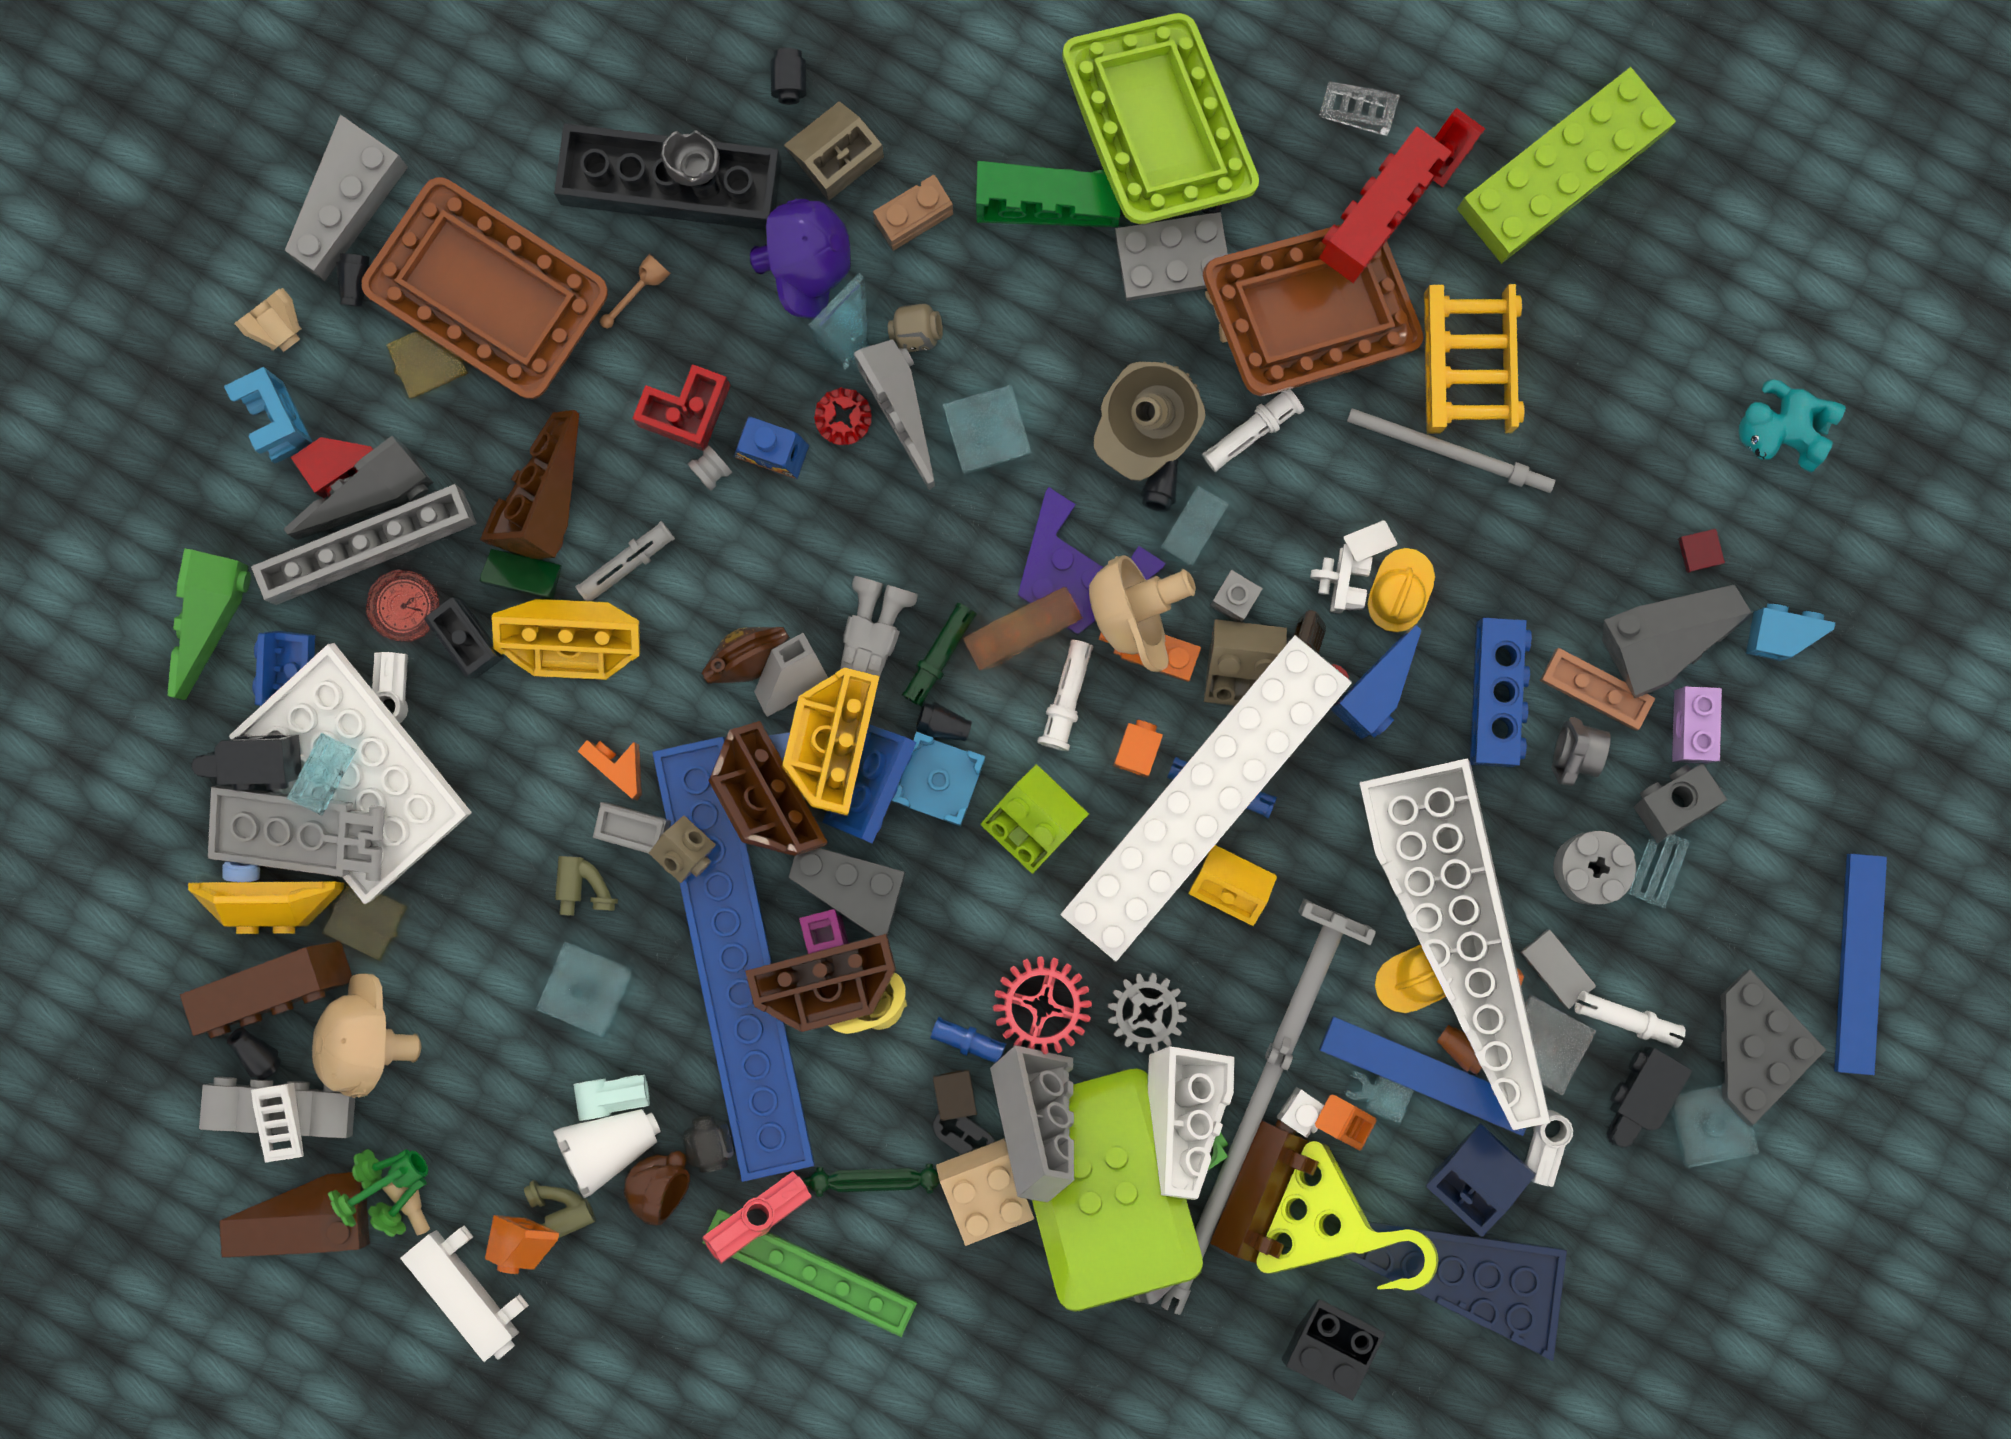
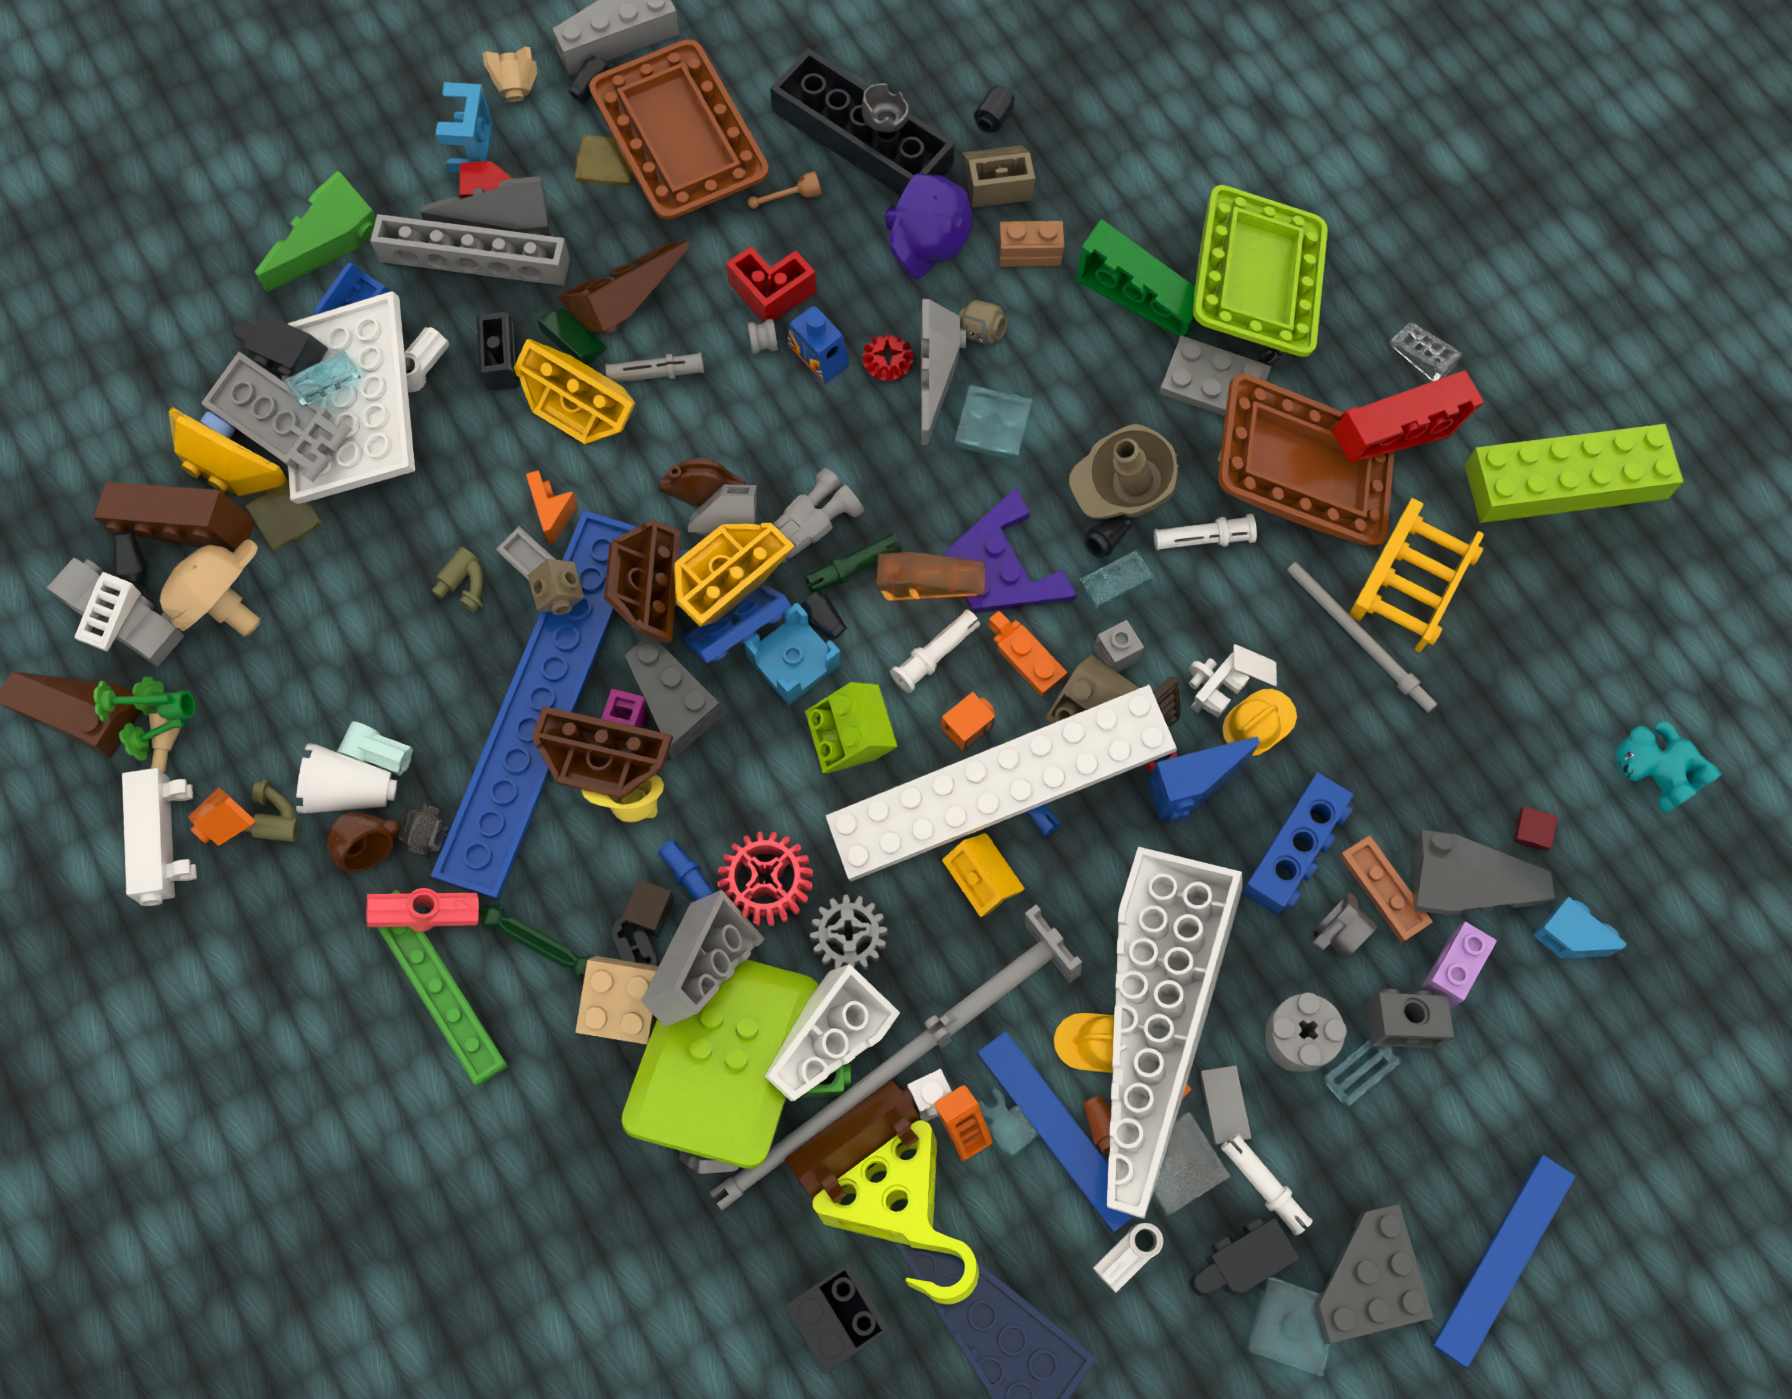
camera: 30 degrees right, 15 degrees down
clear red tile [366,570,439,642] -> none
clear light blue tile [536,942,633,1037] -> none
clear light blue slope [809,273,869,370] -> none
tan piece [1089,555,1196,672] -> none
dark blue slope [1426,1123,1536,1237] -> none
red slope [1433,108,1485,188] -> none

